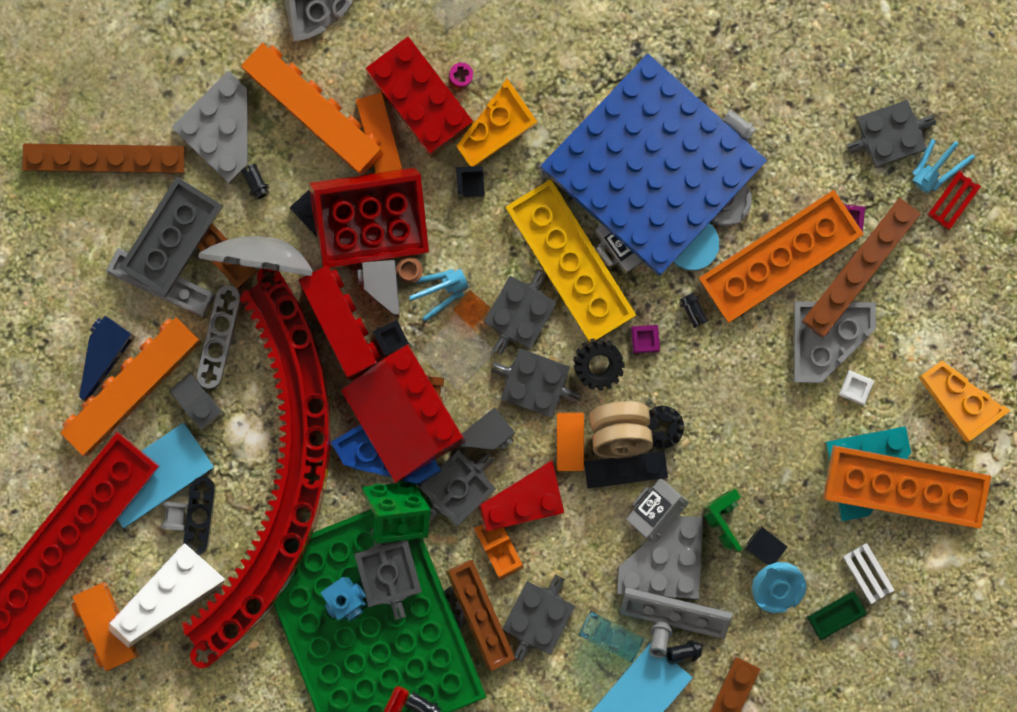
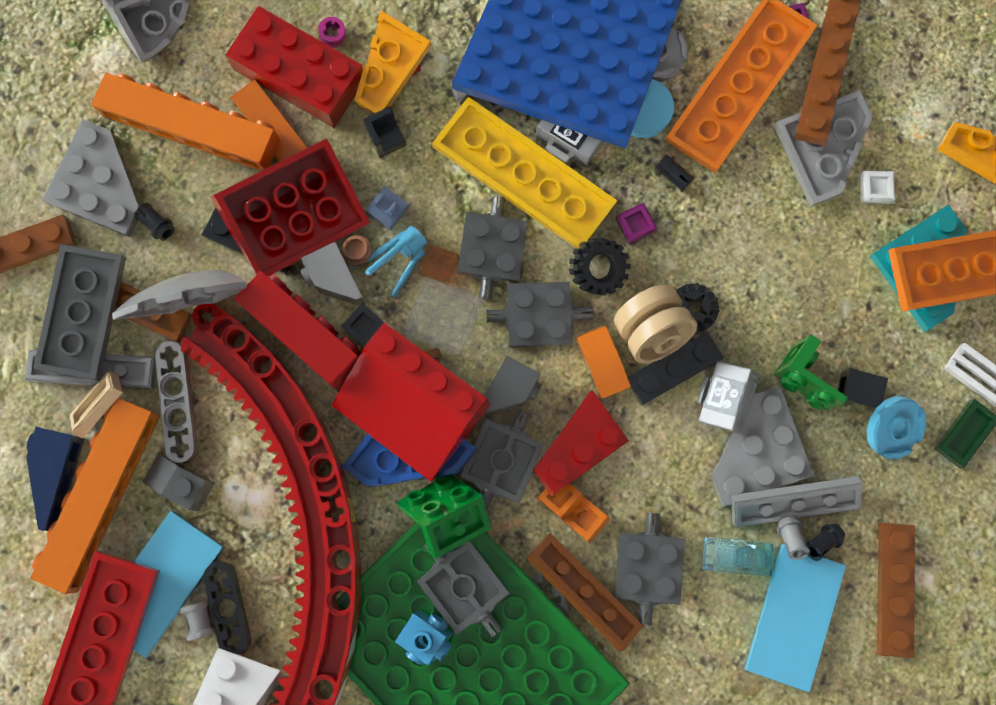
camera: 20 degrees left, 5 degrees down
none -> tan tile [69,371,123,439]
none -> sand blue tile [365,187,409,231]

